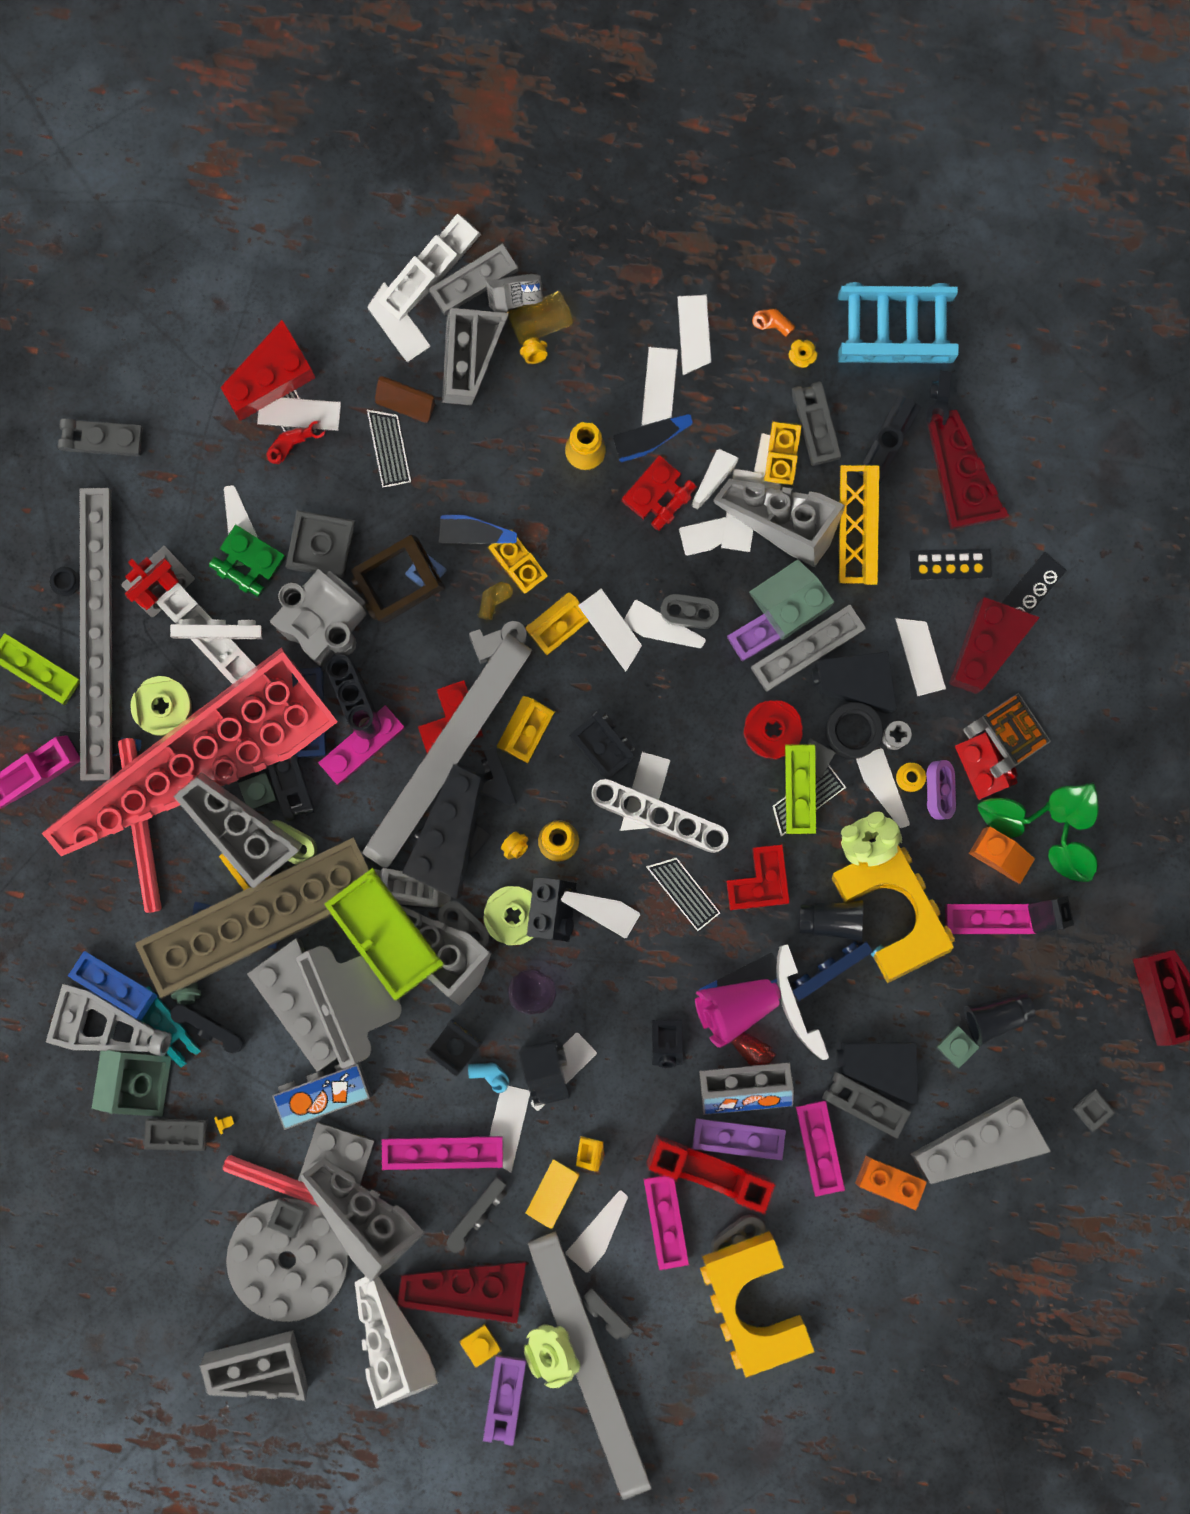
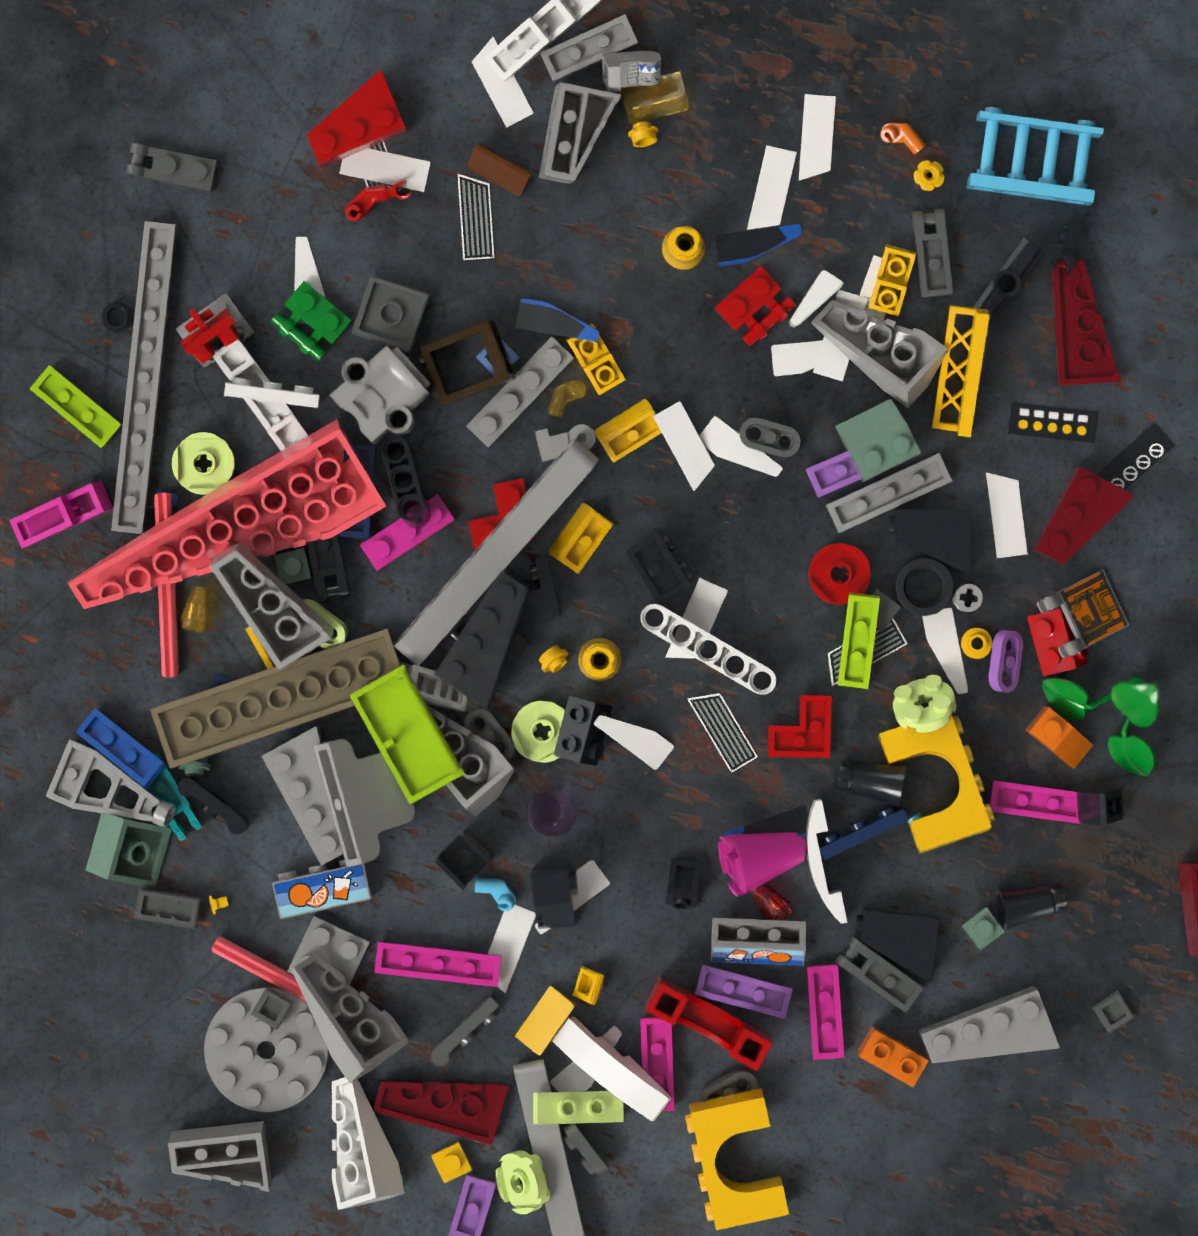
camera: 10 degrees right, 5 degrees up
none -> clear yellow cone [180,586,210,633]
none -> light grey plate [466,336,574,448]
none -> yellowish green plate [533,1091,624,1125]
none -> white slope [552,1017,672,1121]

